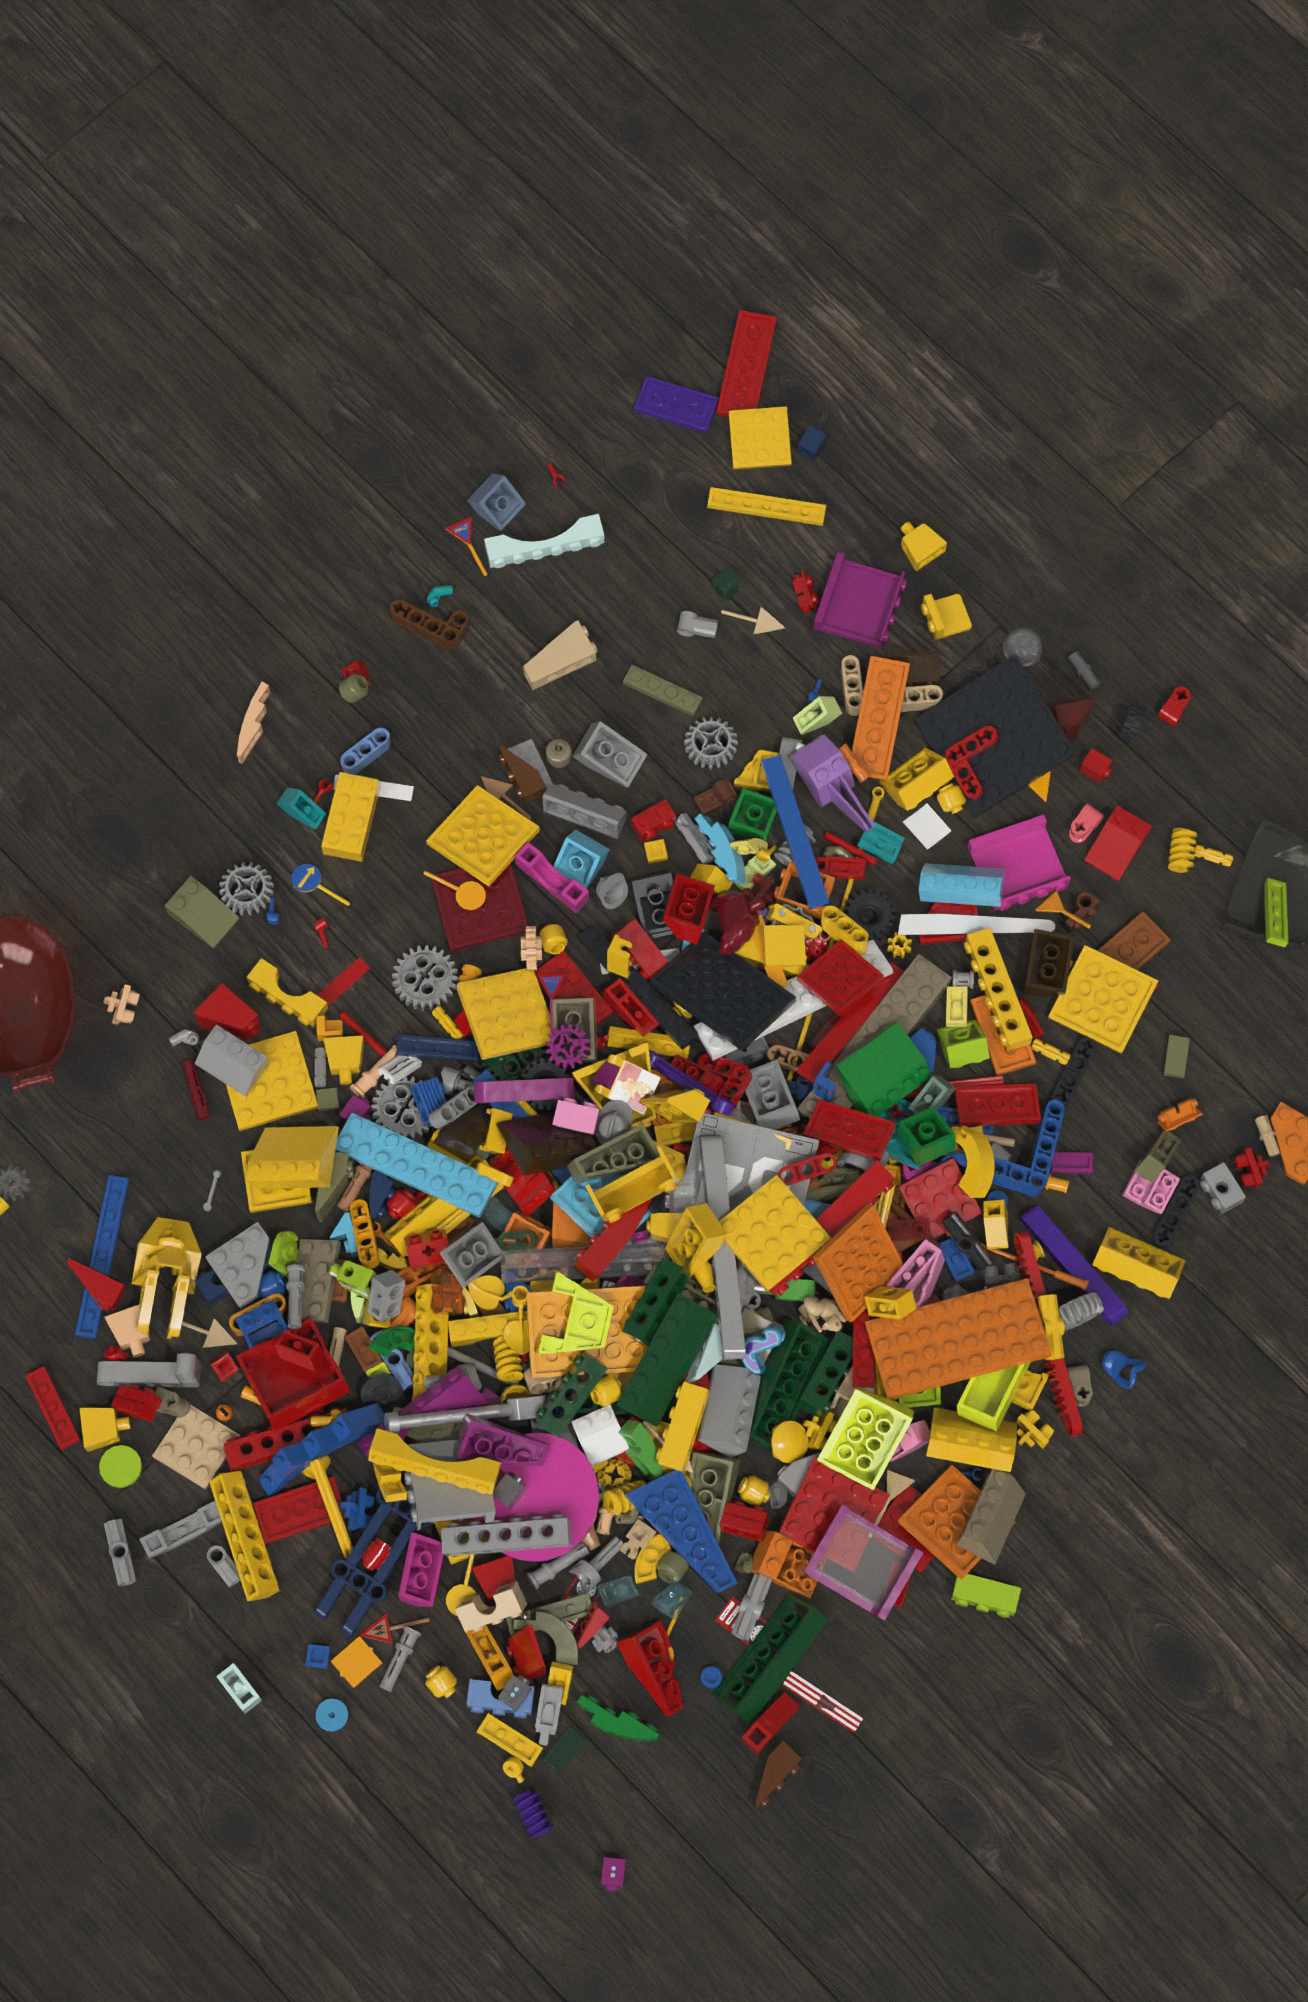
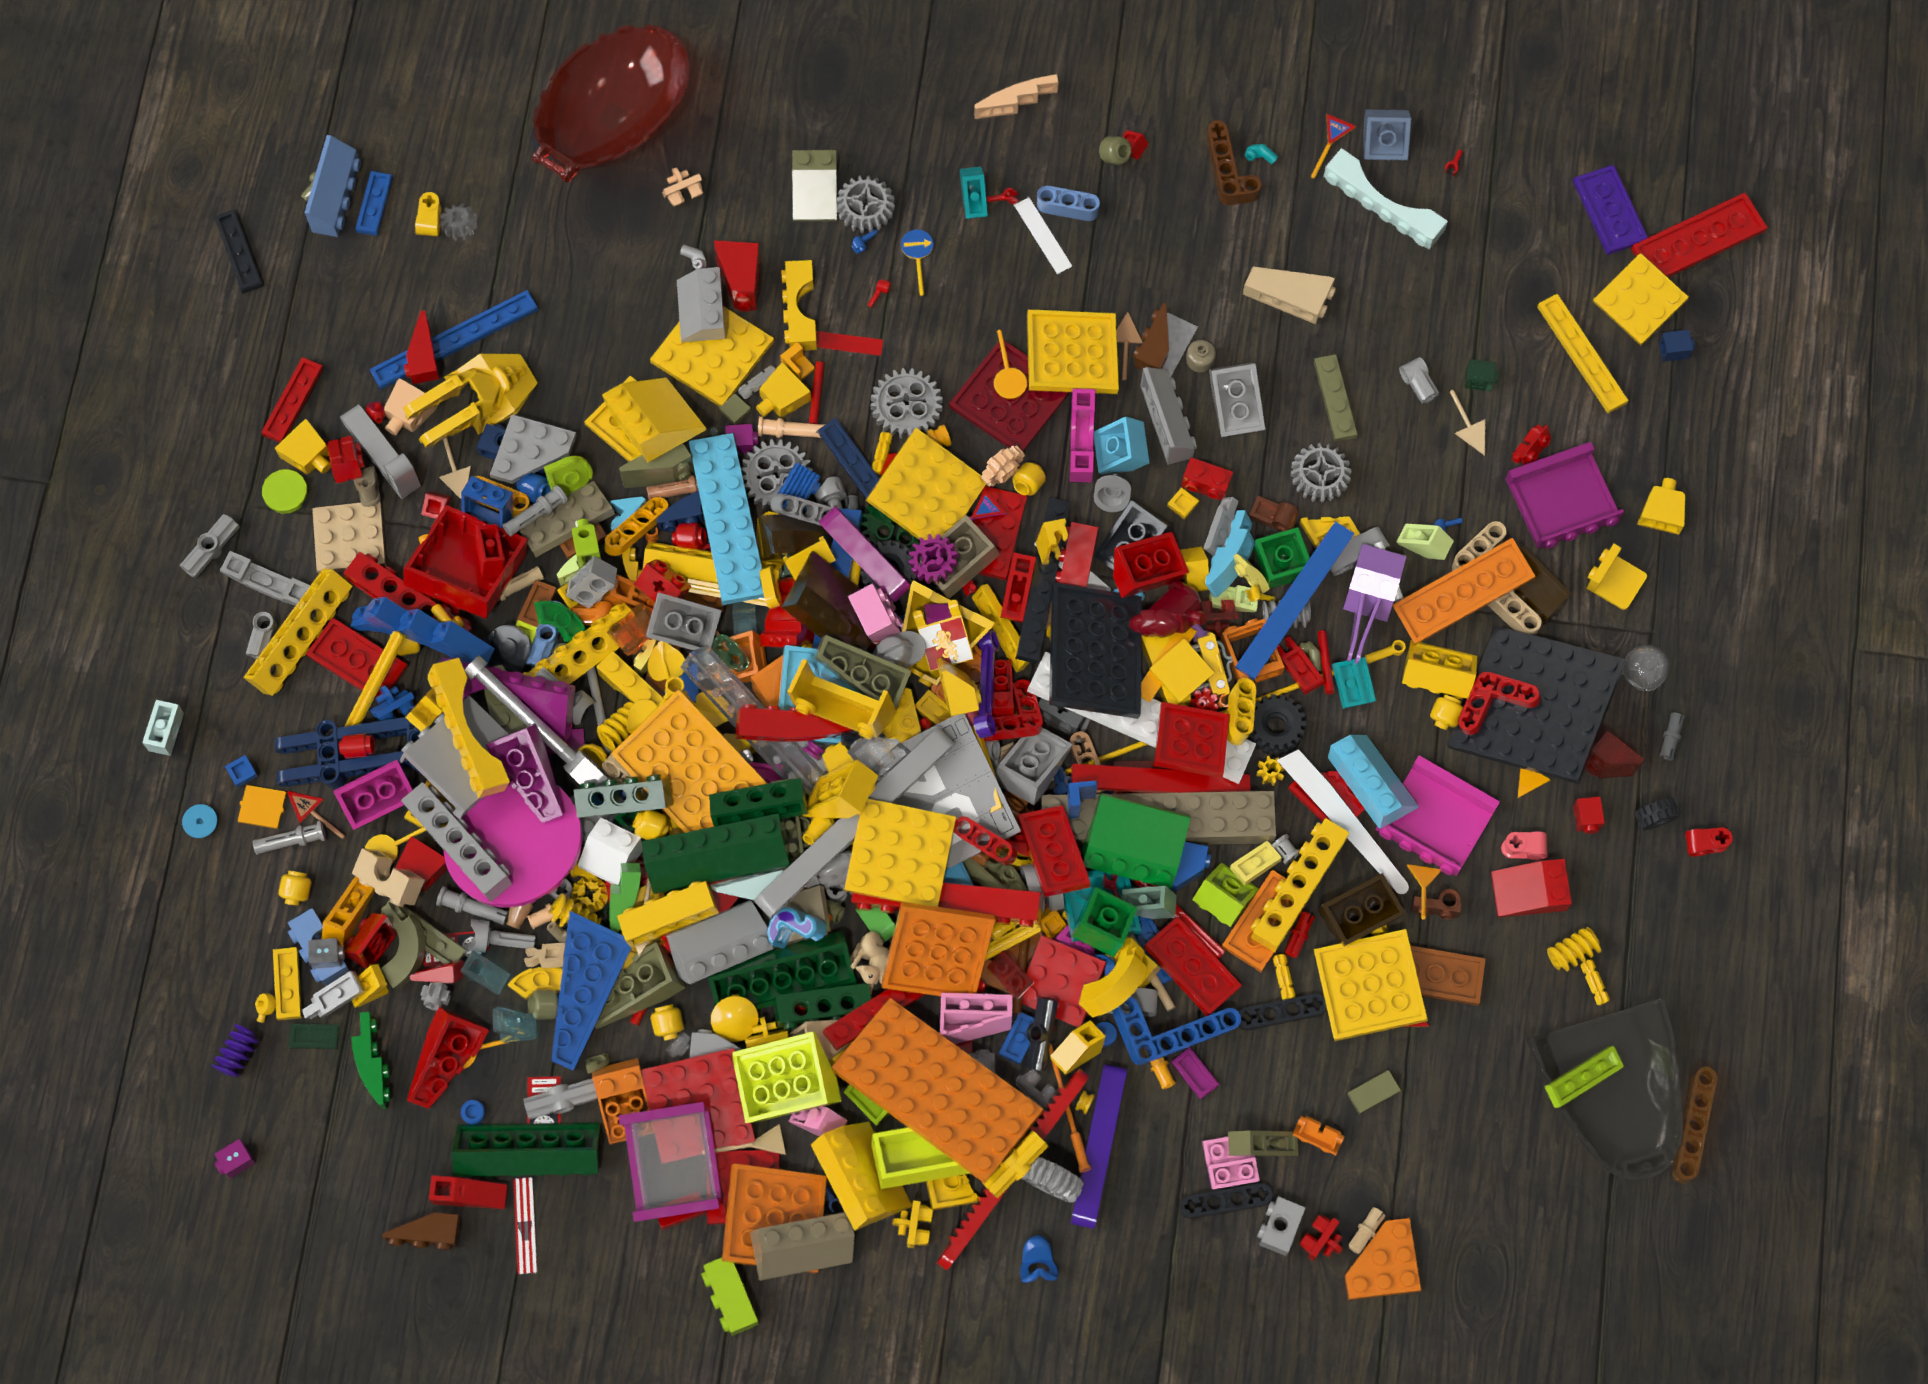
camera: 50 degrees right, 0 degrees up
dark red pin [182,1060,211,1121] -> none
light grey hinge [203,1170,221,1211] -> none
orange hinge [216,1404,233,1422] -> none
yellow brick [321,772,380,862] -> none
white tile [378,1056,422,1085] -> none
flat silver brick [493,1473,527,1510] -> none
neon yellow wing [537,1272,614,1354] -> none
red brick [720,1501,769,1542] -> none
orange pin [839,744,871,783] -> none
yellow brick [865,1286,917,1319] -> none
white sticker [903,804,951,850] -> none
dark tan piece [1066,1364,1093,1407] -> none
yellow slope [1092,1227,1186,1299] -> none

